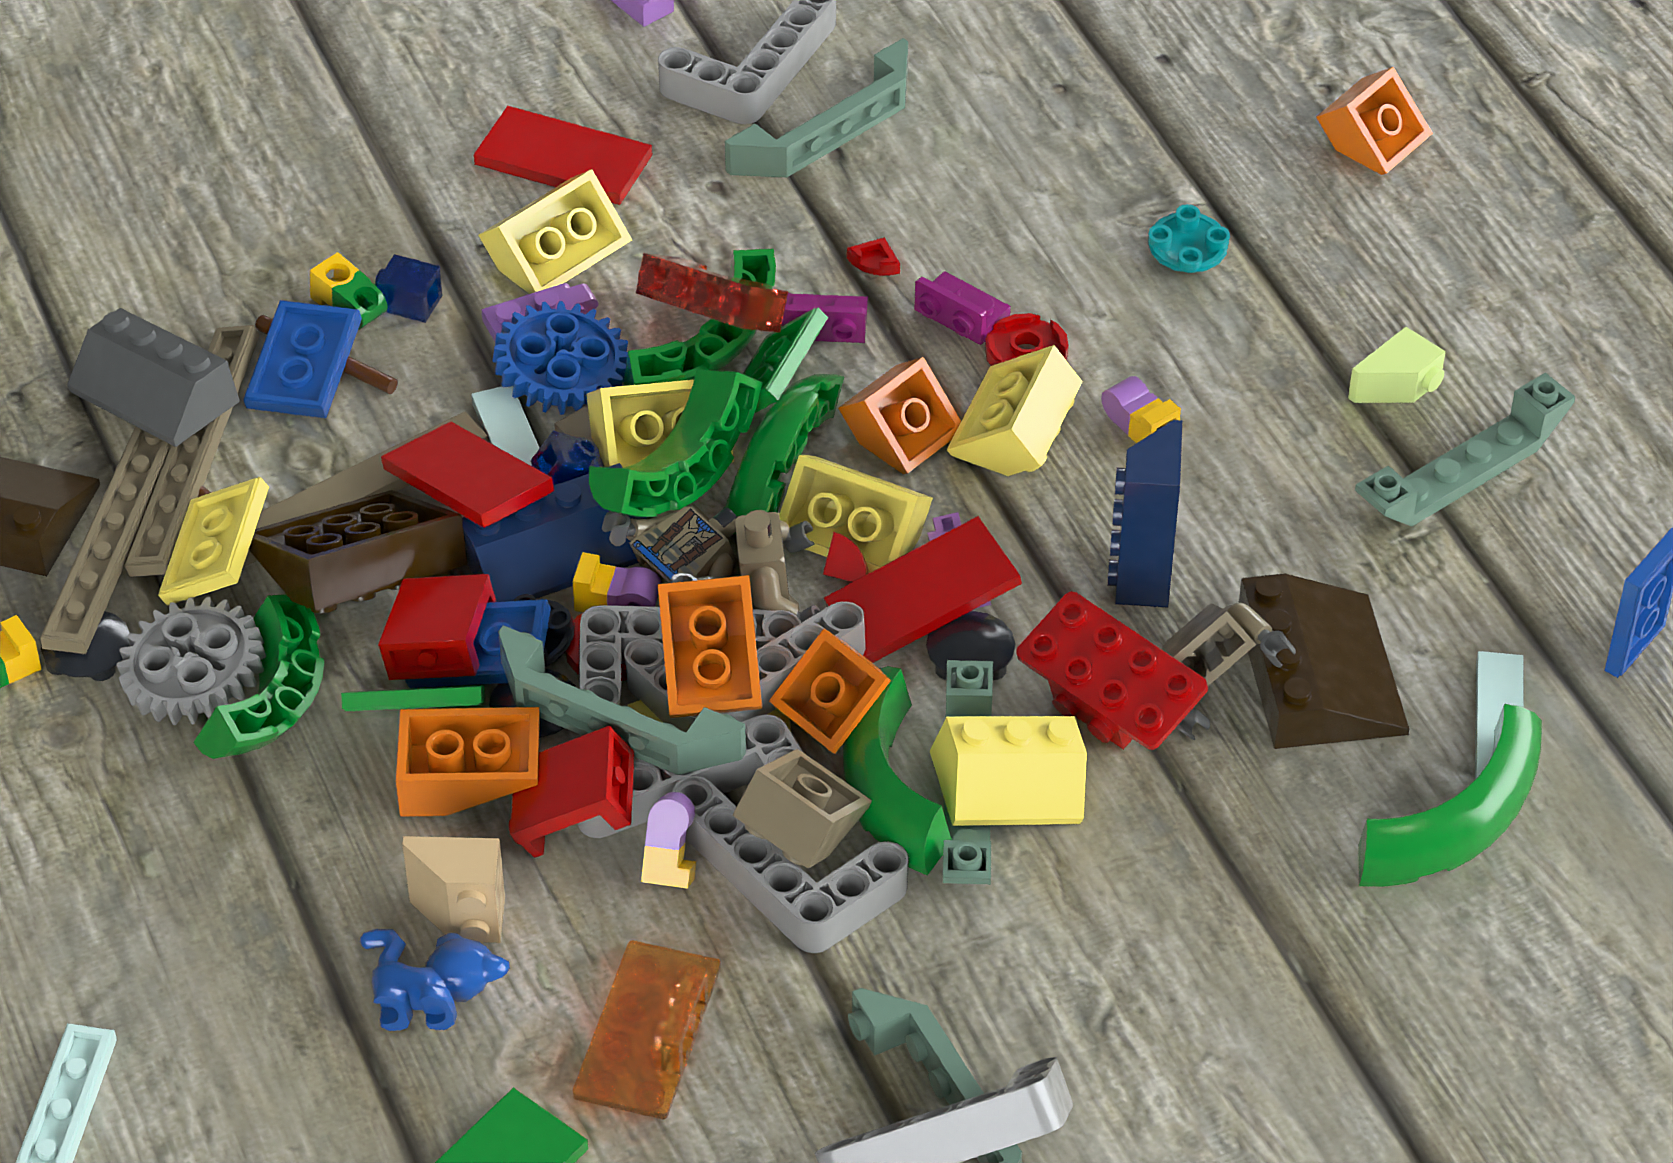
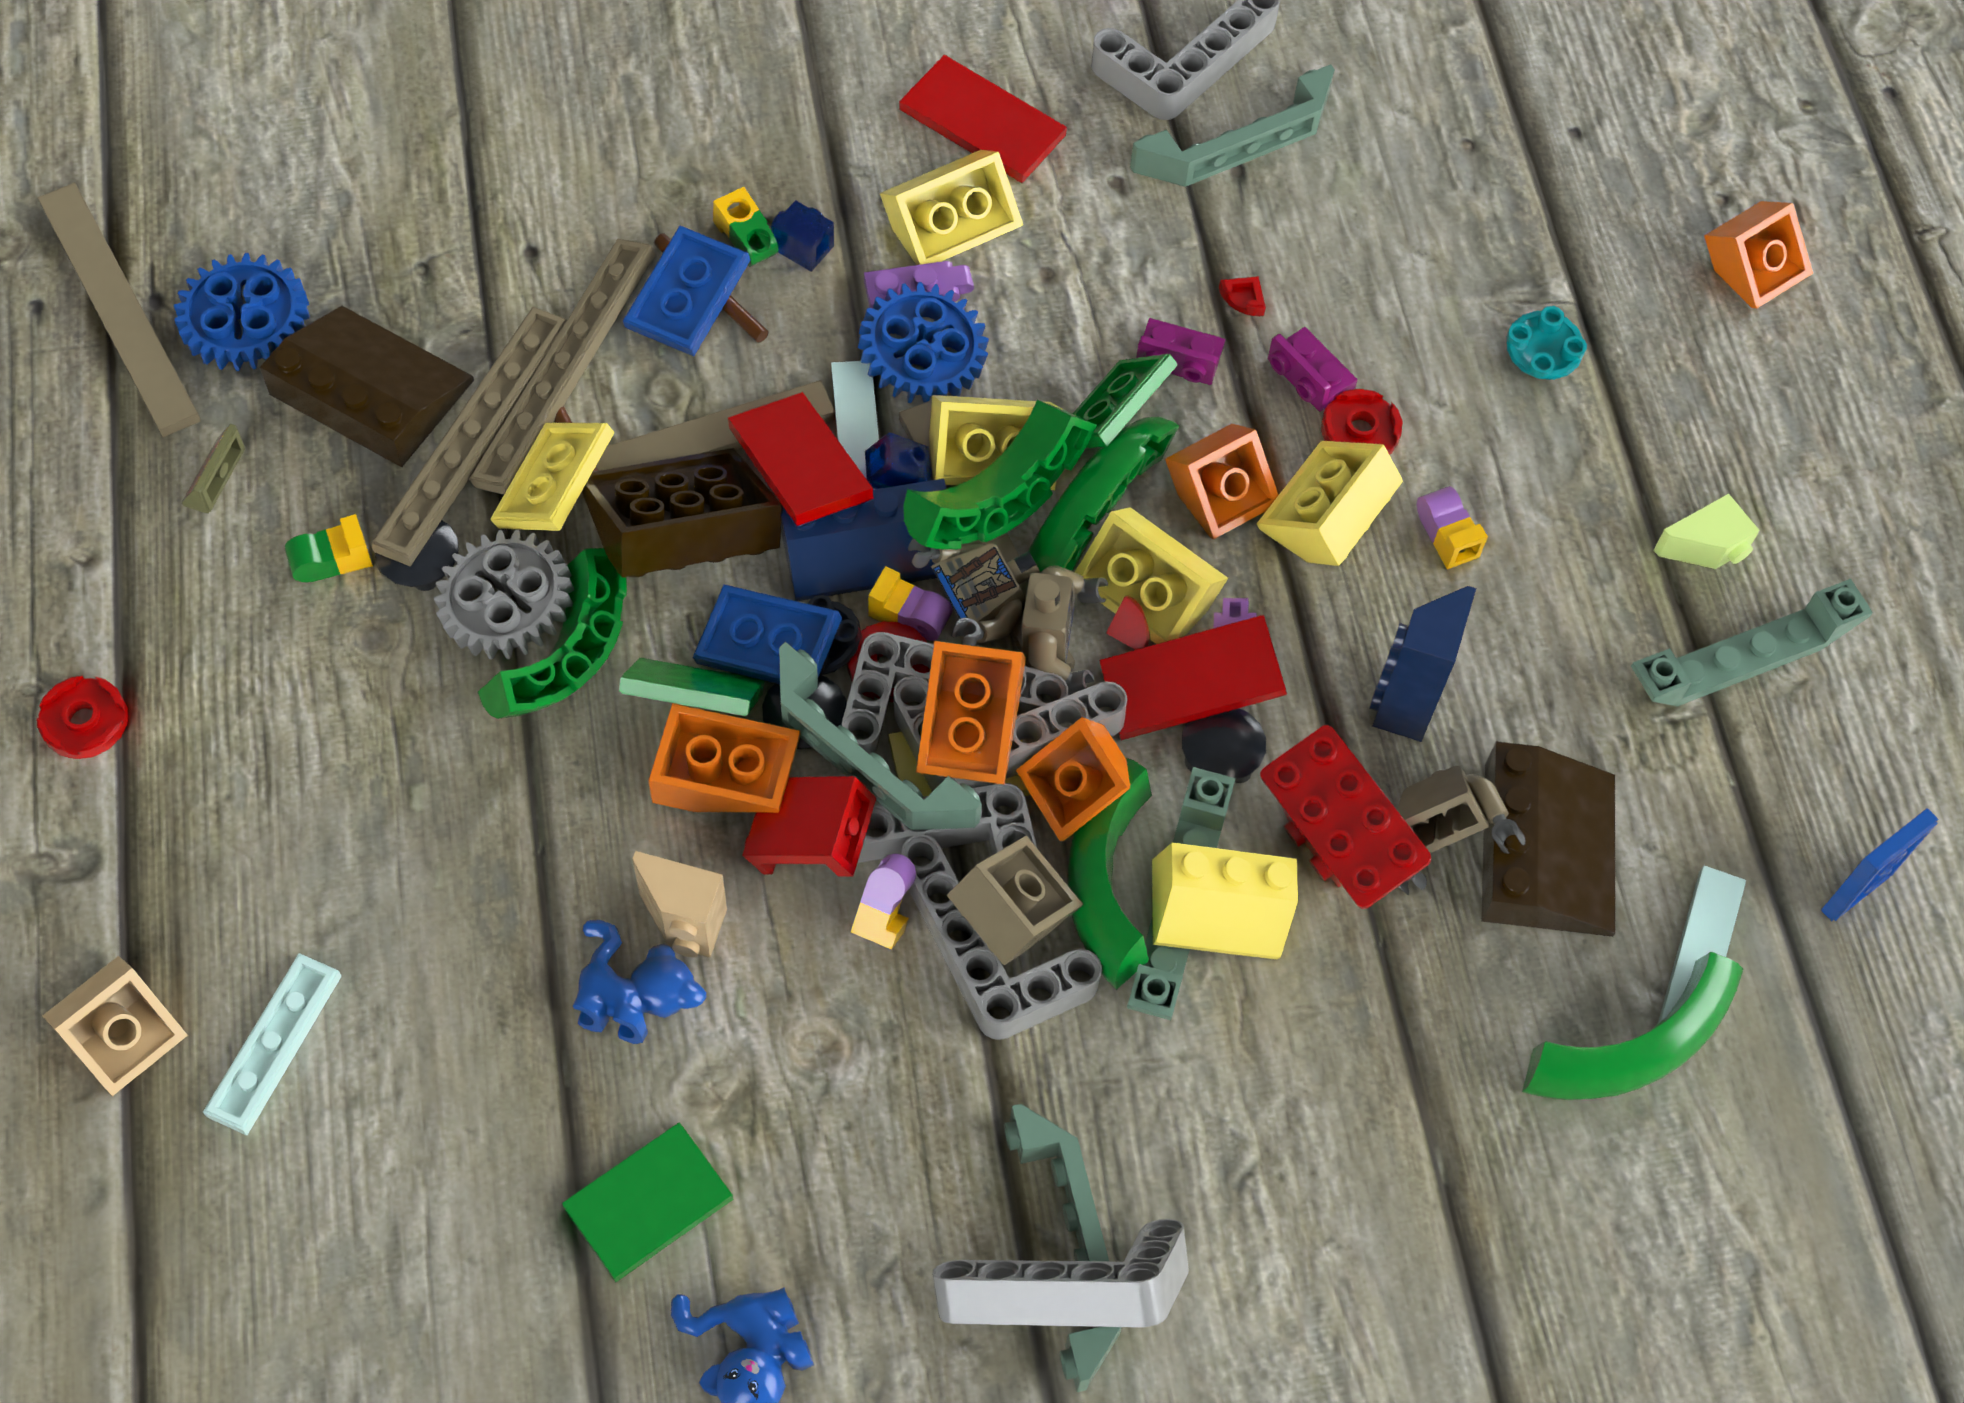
camera: 10 degrees right, 15 degrees up
dark grey slope [67,308,240,447] -> none
red panel [378,574,496,680] -> none
clear orange bracket [572,940,721,1120] -> none
green brick [623,249,776,386] -> none
clear red arch [636,253,788,333] -> none

